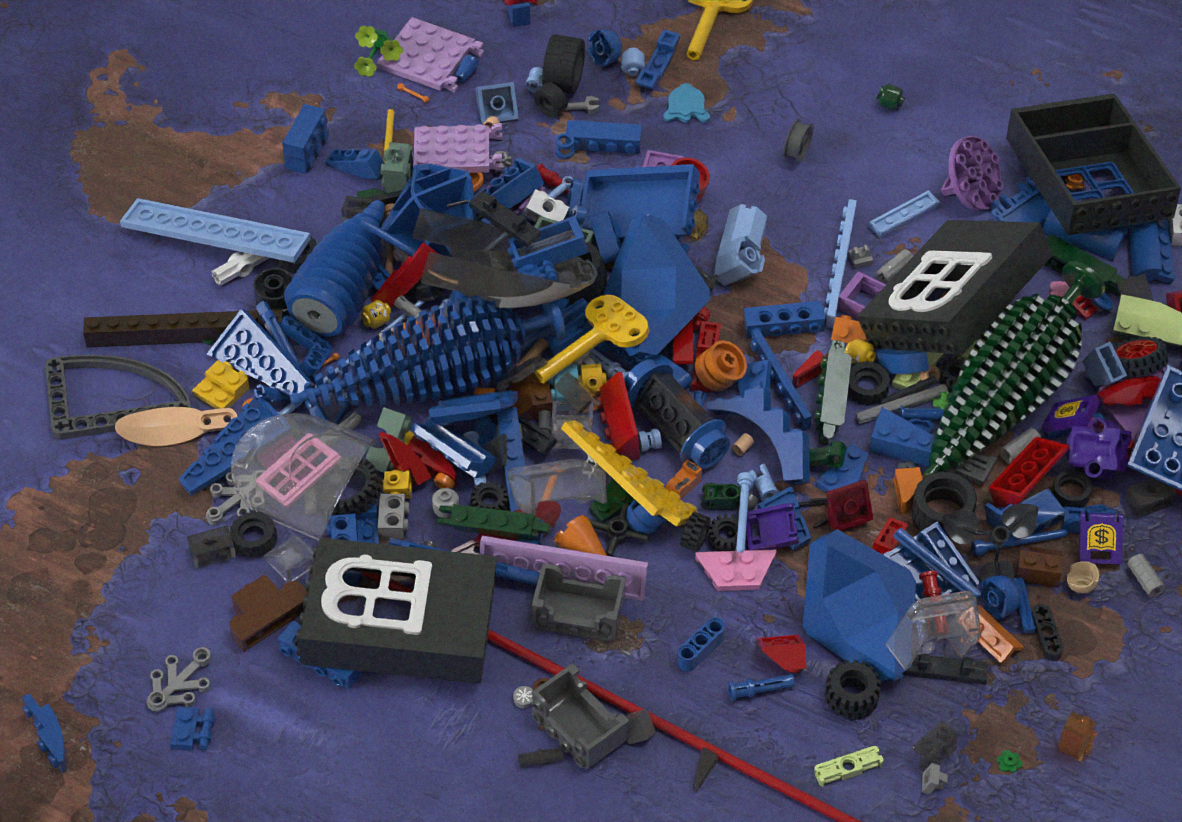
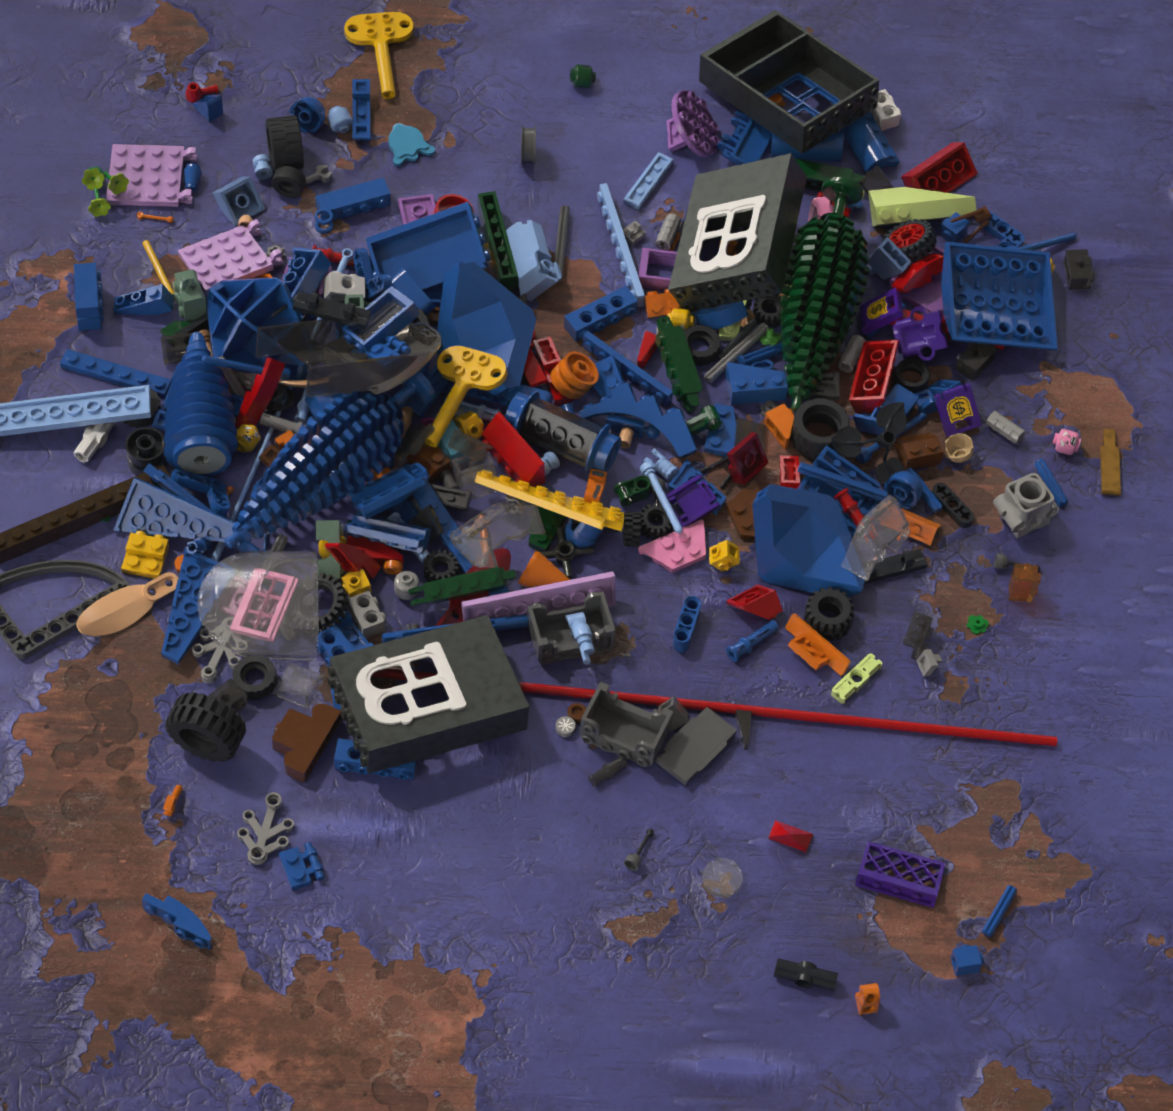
camera: 30 degrees left, 5 degrees up
none -> blue plate [60,349,171,398]
none -> orange bar [163,785,183,817]
none -> black tyre [165,692,246,762]
none -> light grey axle [217,356,246,398]
none -> dark green brick [477,191,518,291]
none -> dark grey axle [554,205,570,281]
none -> light blue piece [565,612,595,665]
none -> blue plate [606,414,660,439]
none -> dark grey piece [655,707,737,786]
none -> yellow brick [709,540,740,572]
none -> clear smoke piece [734,418,767,452]
none -> orange bracket [785,613,851,676]
none -> light grey piece [993,473,1060,539]
none -> dark grey hinge [994,553,1041,572]
none -> blue axle [1035,459,1068,507]

